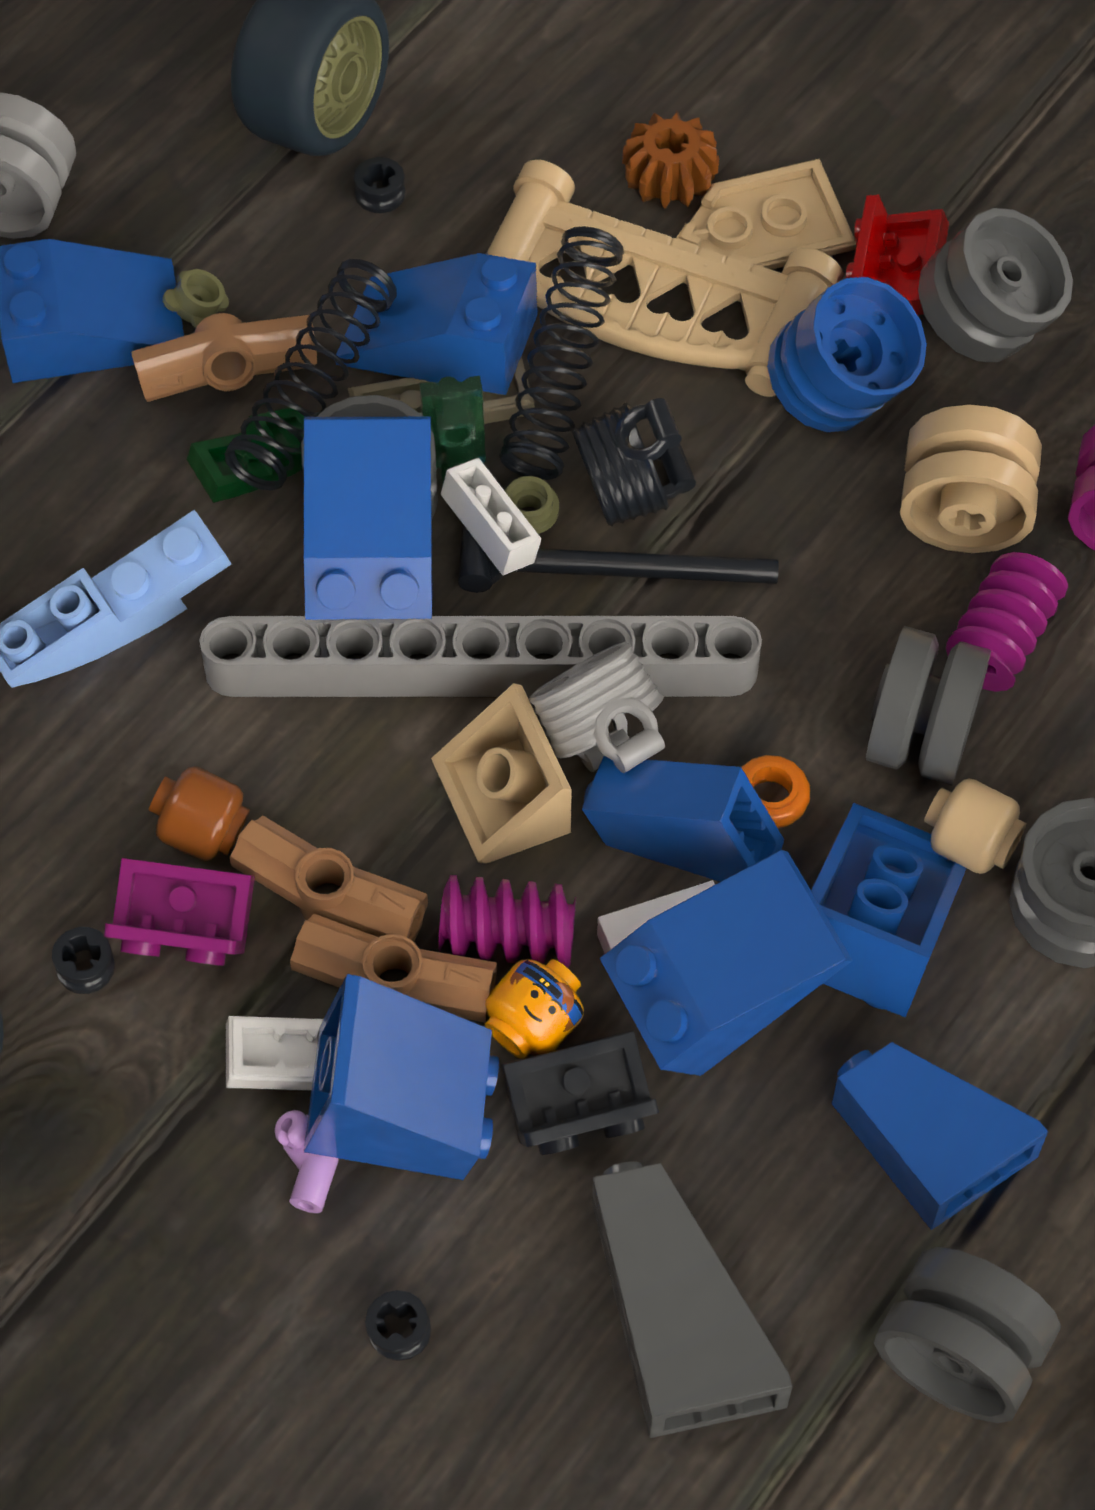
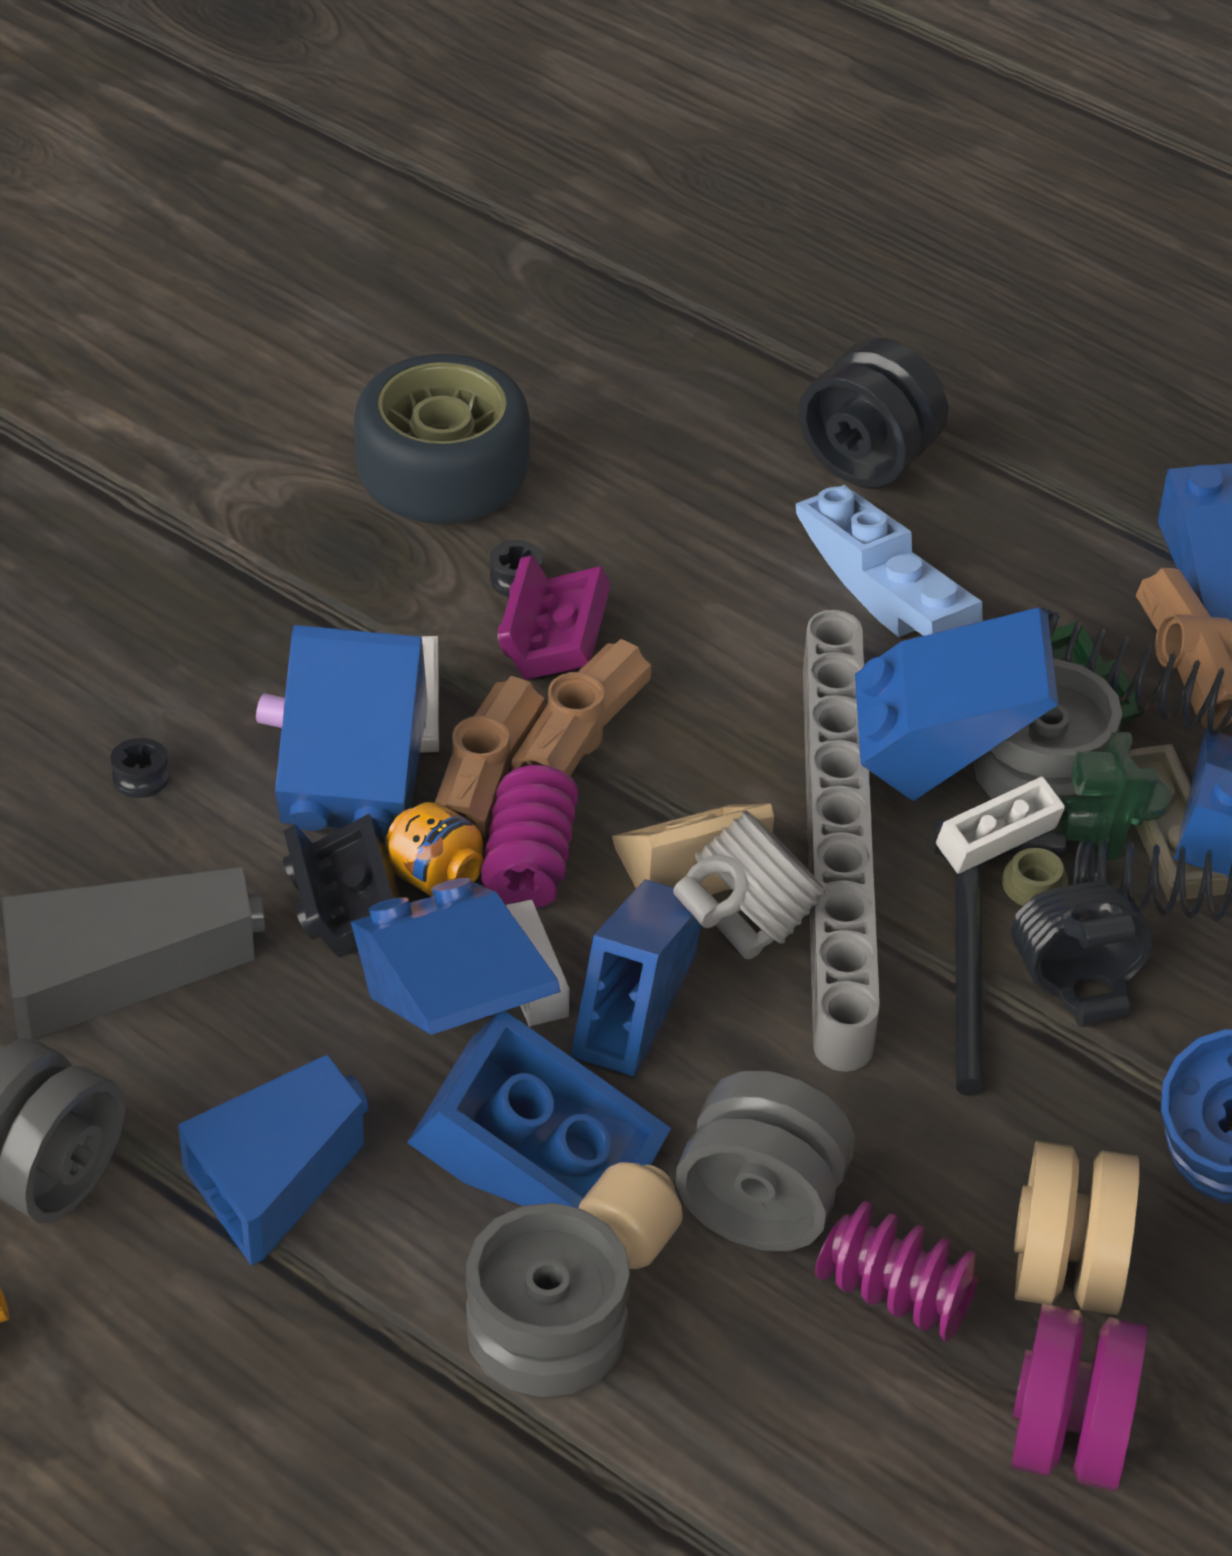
camera: 90 degrees right, 15 degrees down
dark orange head [149,766,250,862] -> none
orange piece [741,755,810,829] -> none

